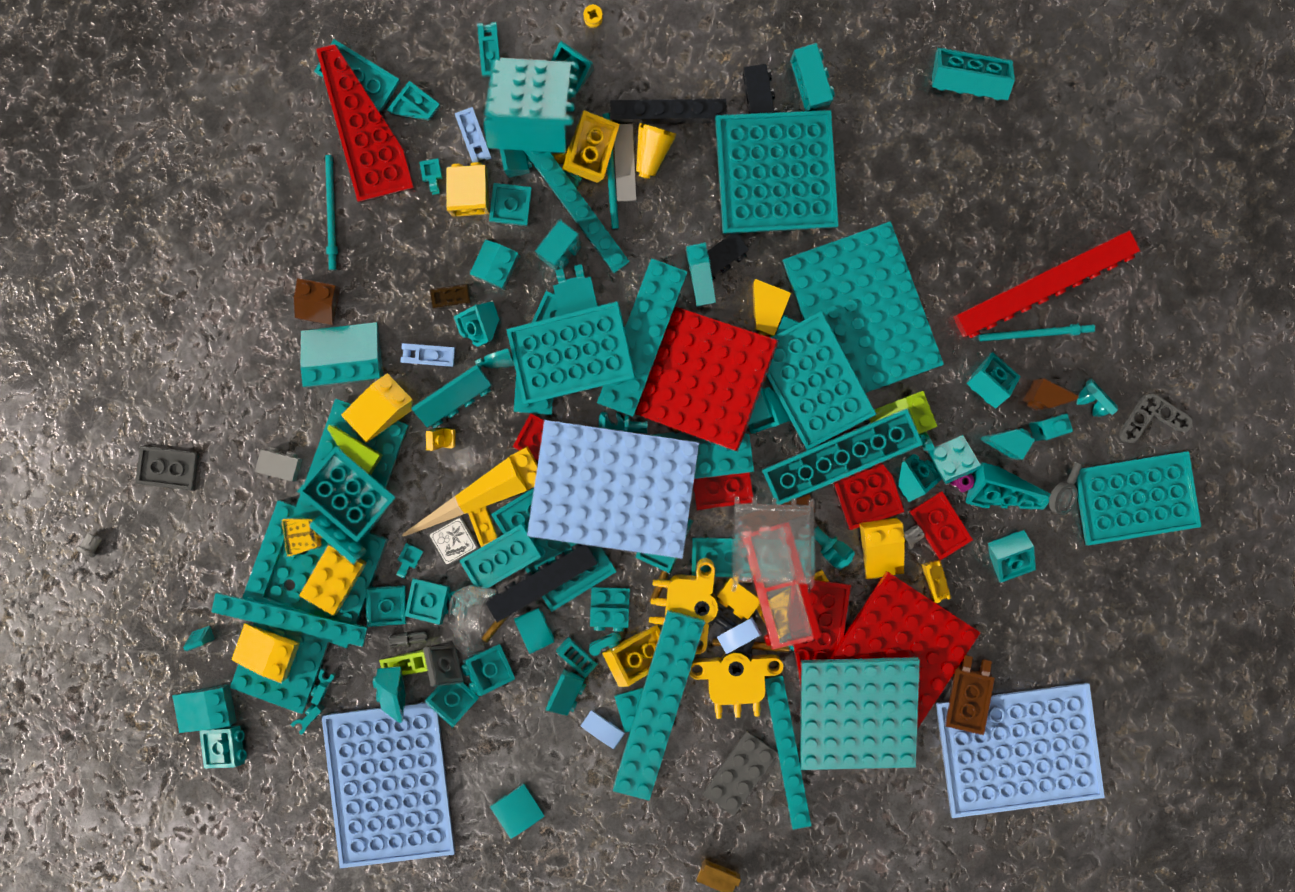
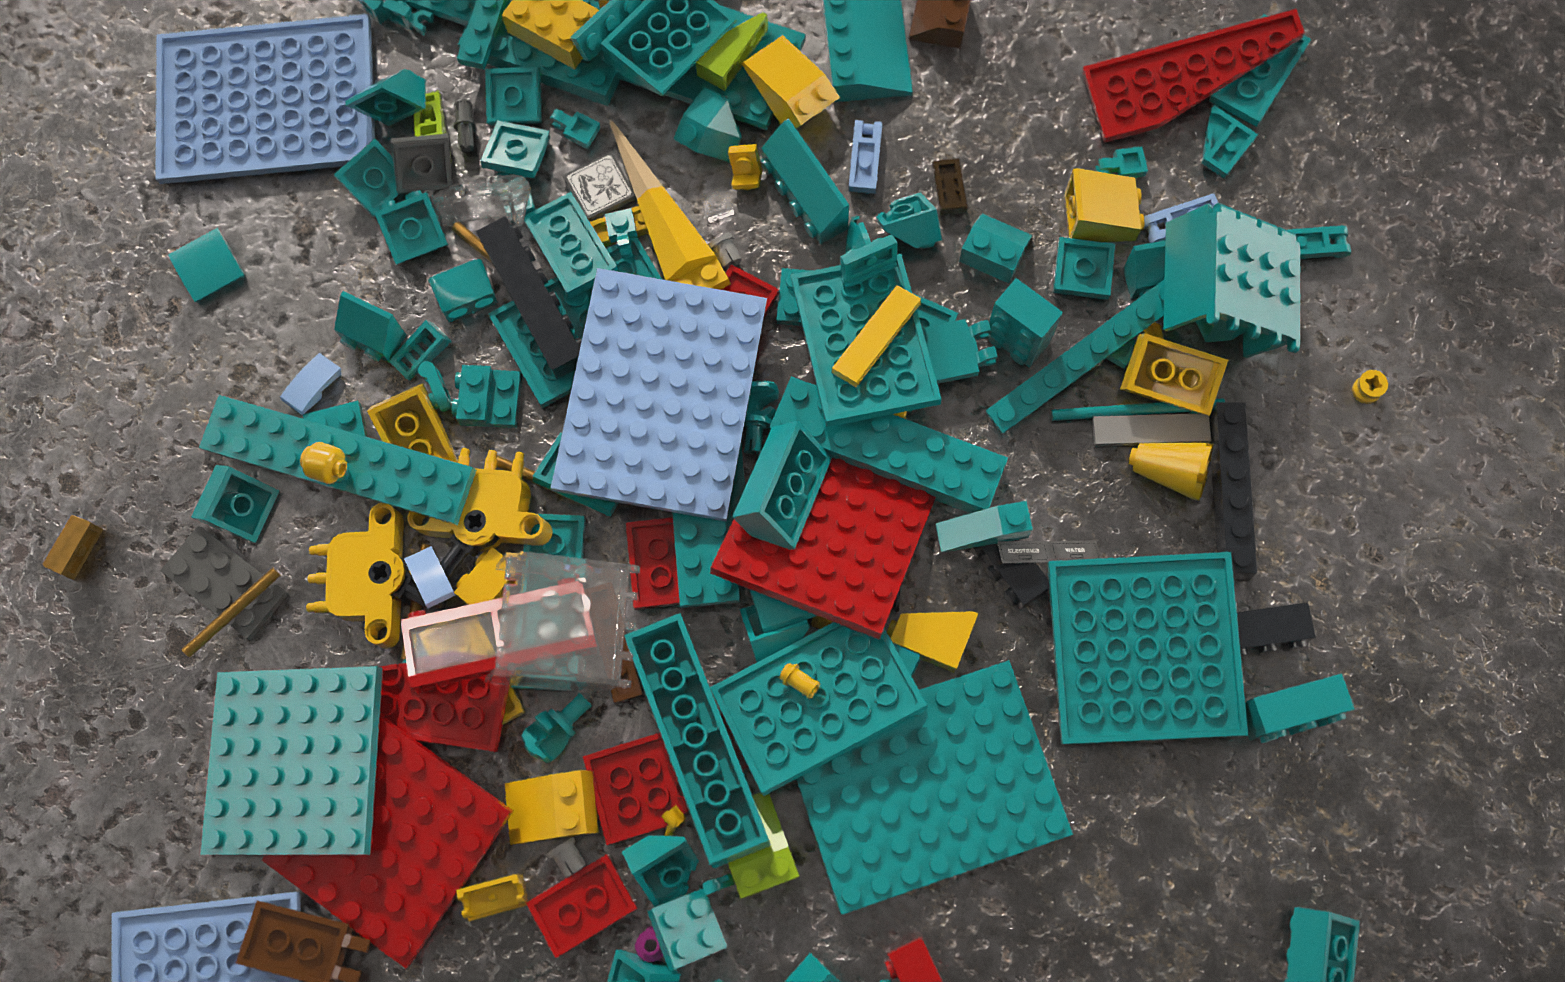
camera: 95 degrees right, 15 degrees down
teal bar [325,155,338,270] -> none
teal slope [551,41,594,93] -> none
teal plate [765,675,811,830] -> none
none -> pearl gold bar [181,567,281,658]
none -> teal slope [191,465,280,543]
none -> yellow head [300,442,347,484]
none -> plate [605,208,638,258]
none -> yellow hand [662,805,686,836]
none -> teal slope [673,87,742,162]
none -> light grey bush [708,233,742,270]
none -> teal slope [732,421,832,550]
none -> yellow pin [779,663,820,699]
none -> yellow tile [832,285,921,387]
none -> teal plate [840,234,897,289]
none -> flat silver sticker [998,540,1100,563]

